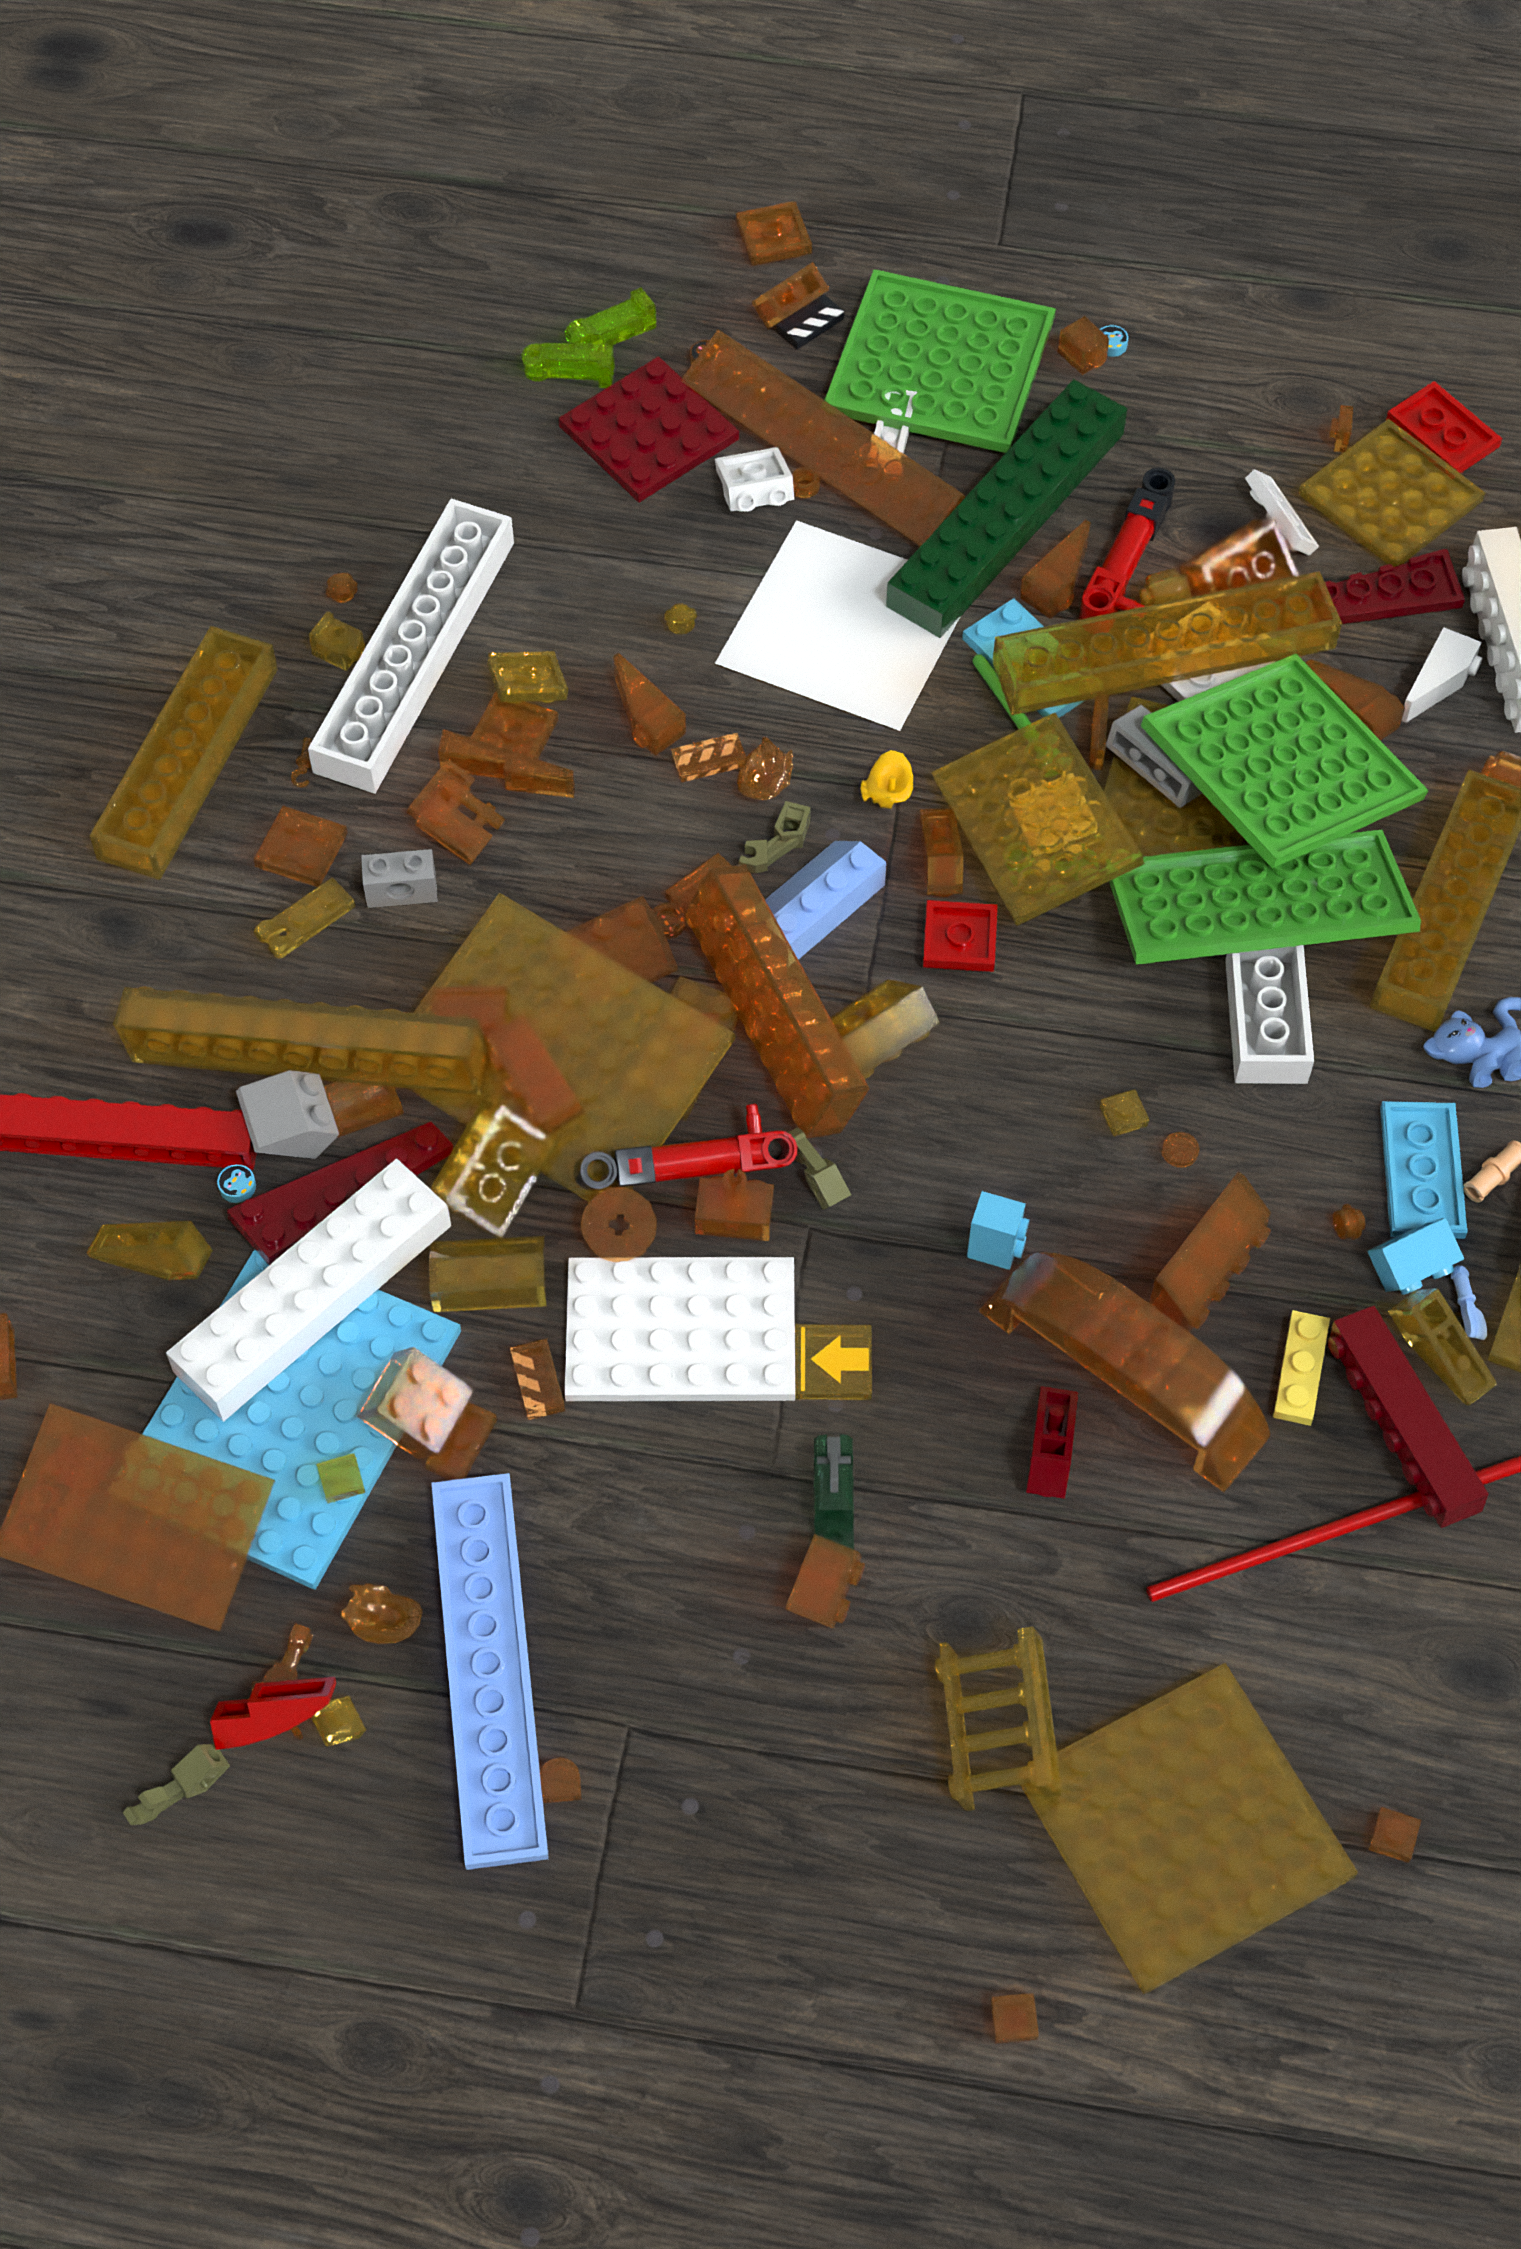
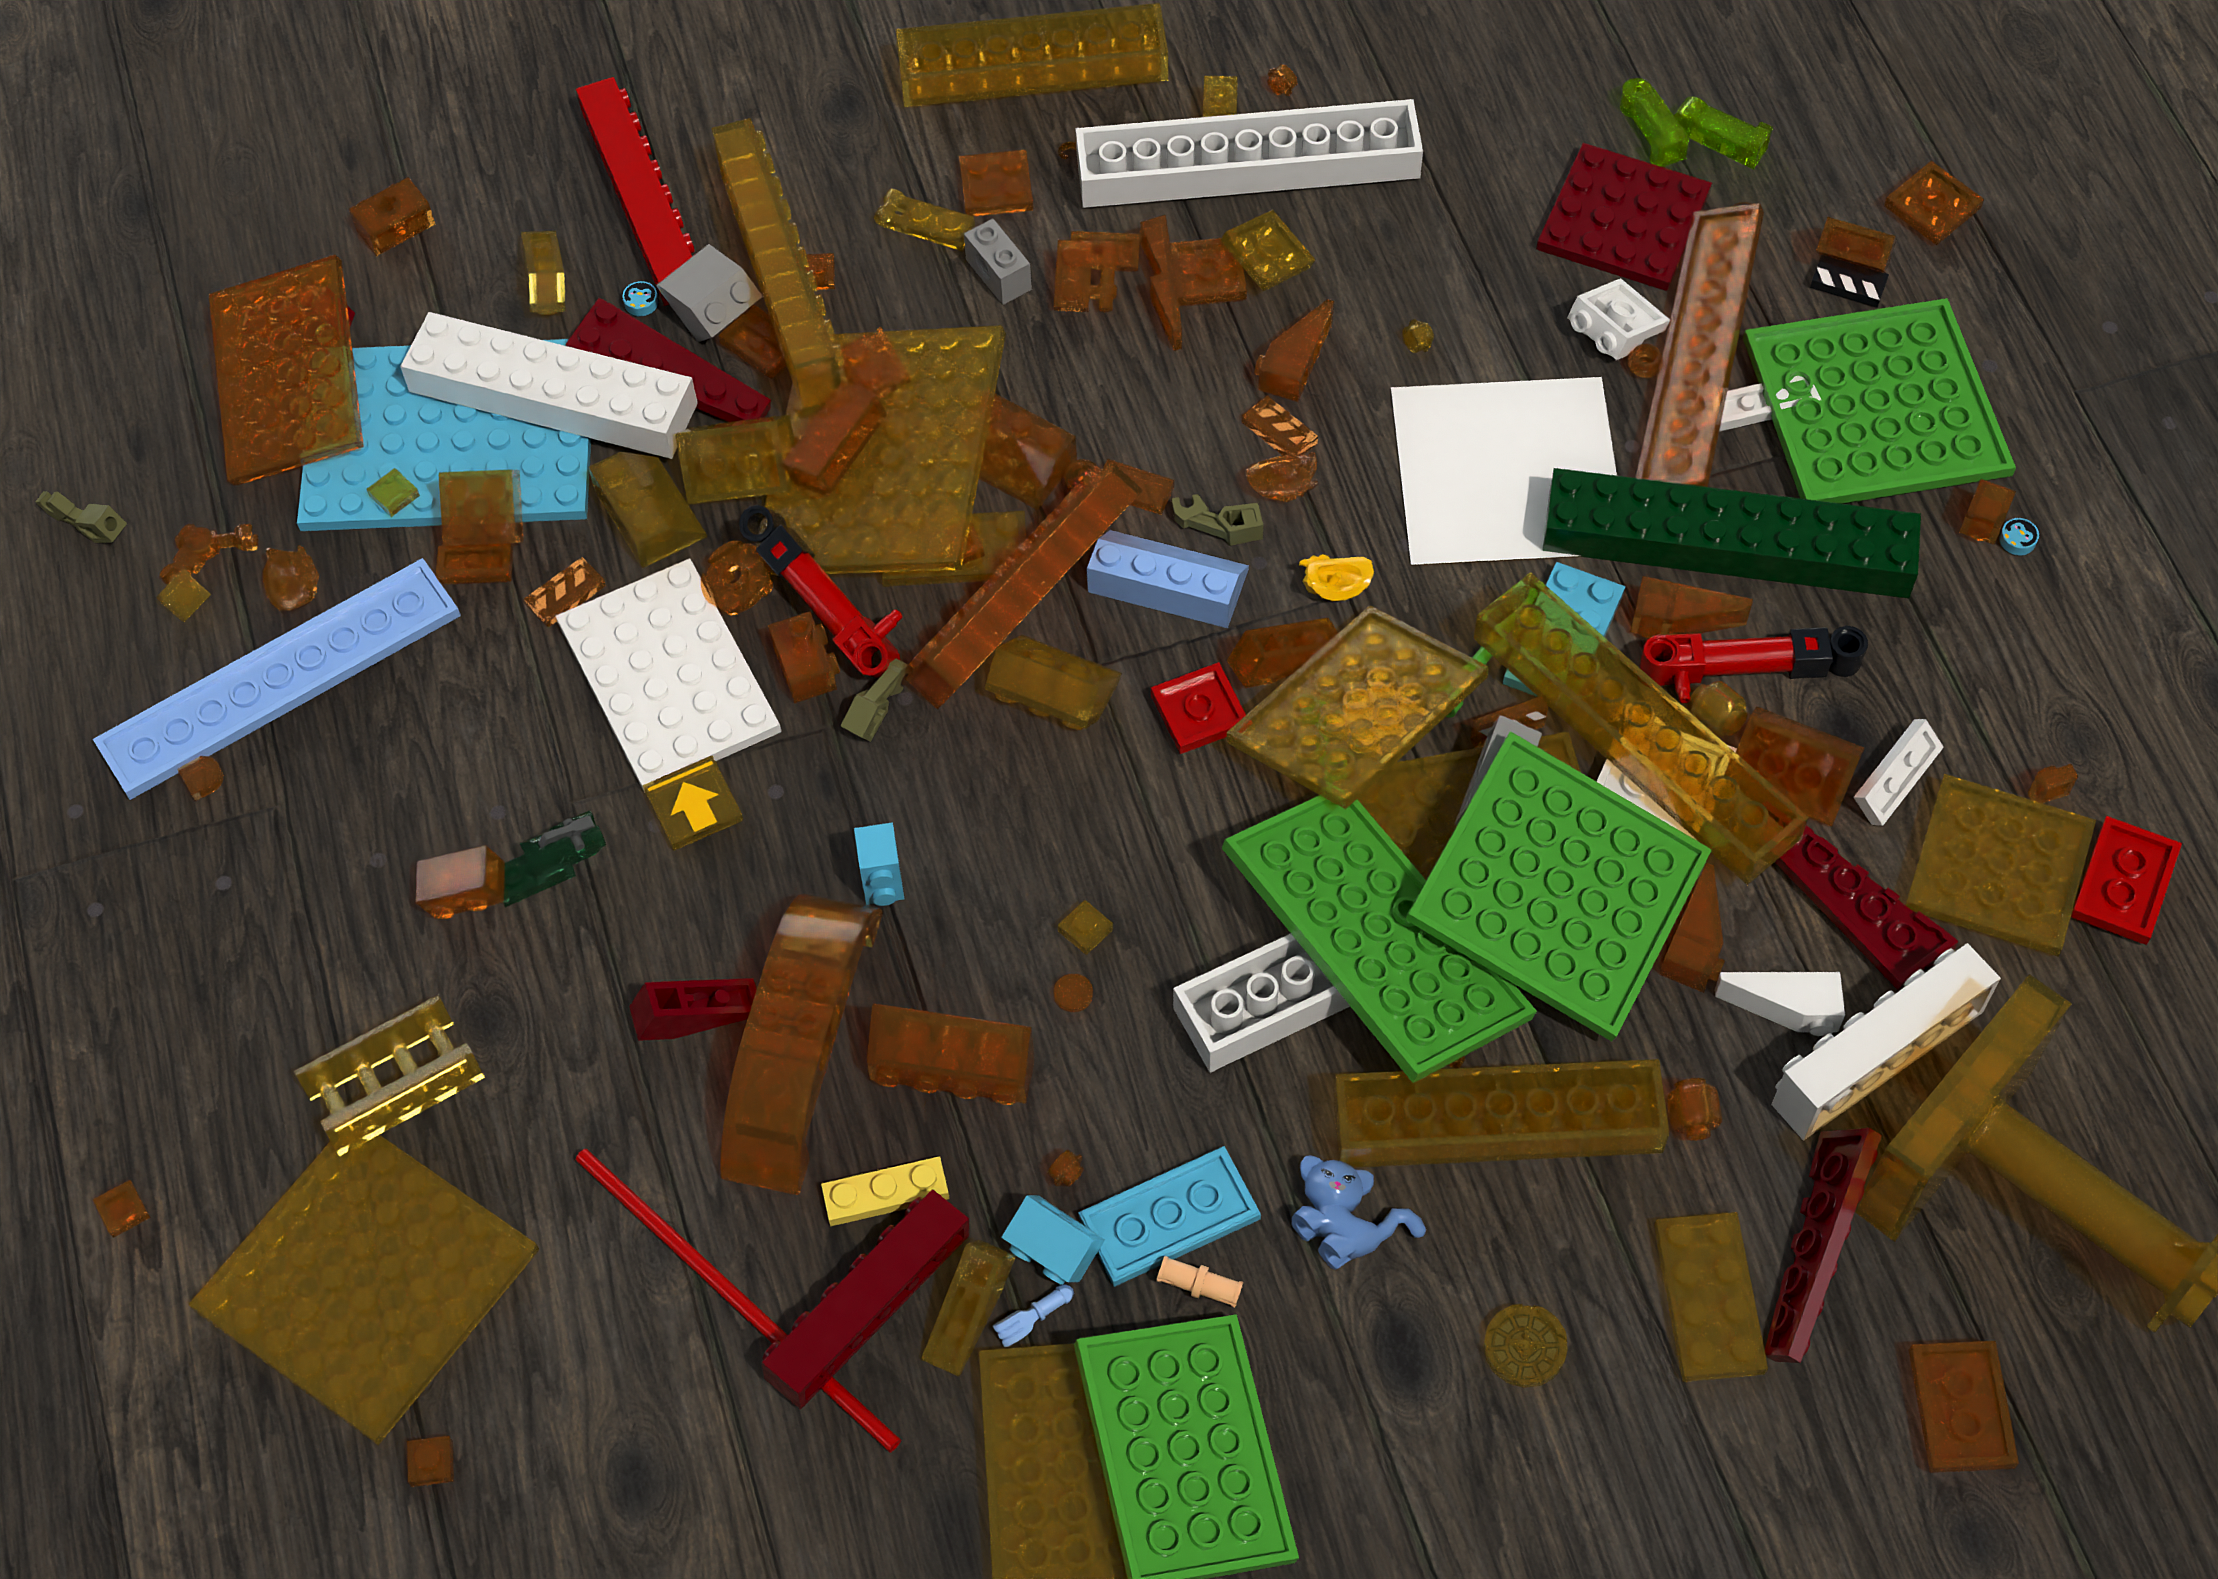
camera: 65 degrees right, 0 degrees up
red slope [210,1677,336,1750] -> none

